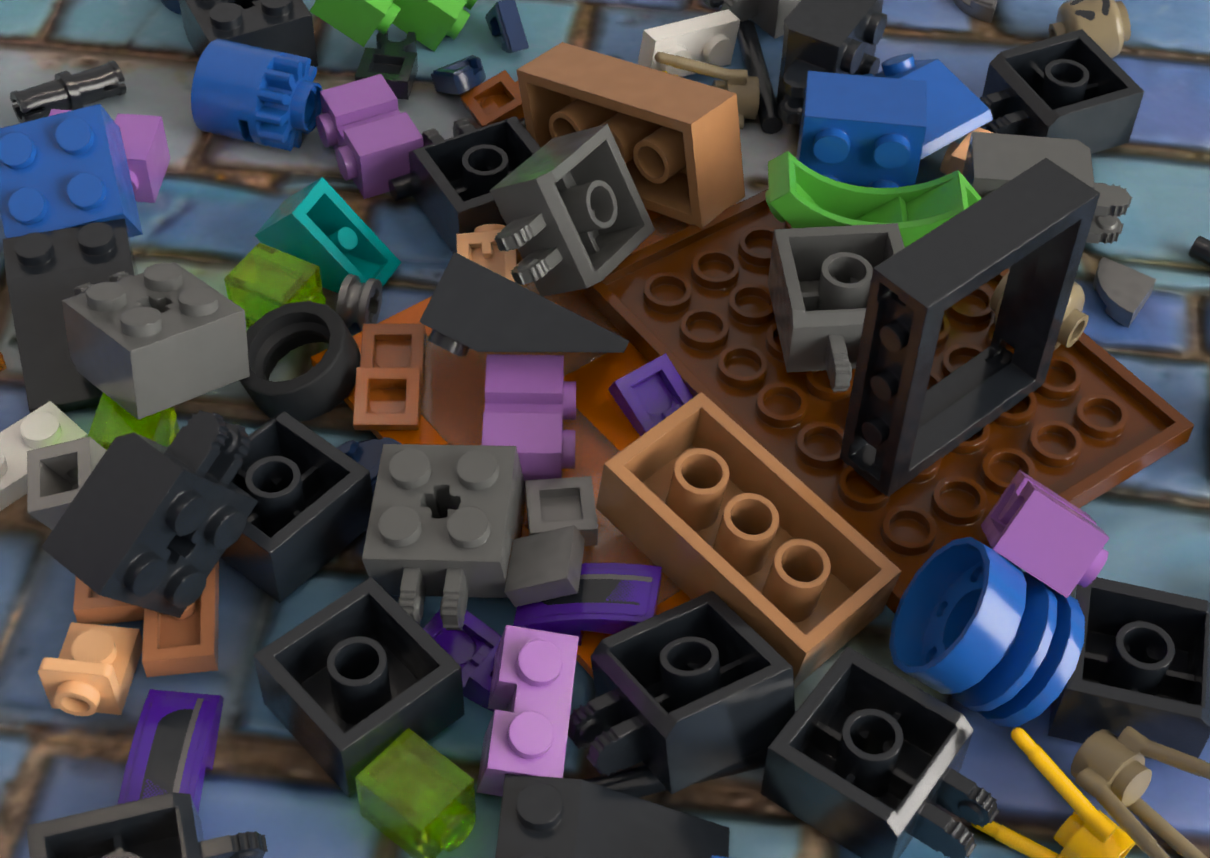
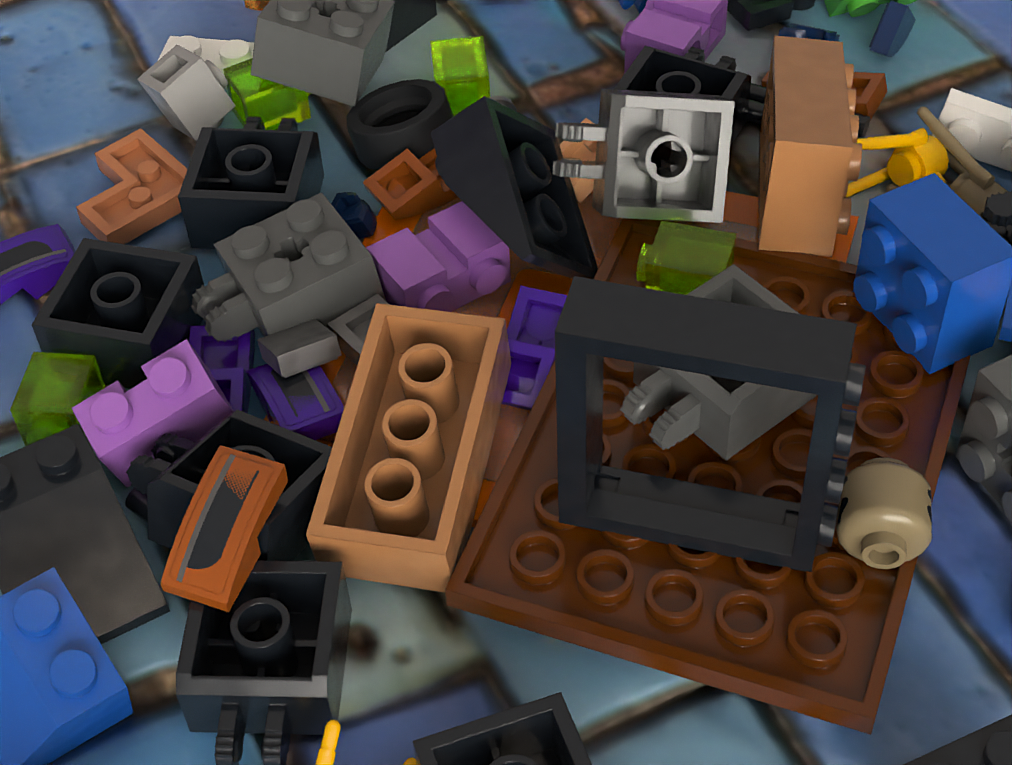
camera: 60 degrees right, 0 degrees up
light nougat bracket [38,622,143,716] -> none
black hinge [41,410,258,618] -> none
teal slope [254,177,402,293] -> none
bright green arch [765,151,982,248] -> none
blue wheel [889,537,1085,727] -> none
medium lavender brick [981,470,1110,598] -> none
none -> dark orange slope [160,445,288,612]
none -> clear neon green brick [636,220,736,295]

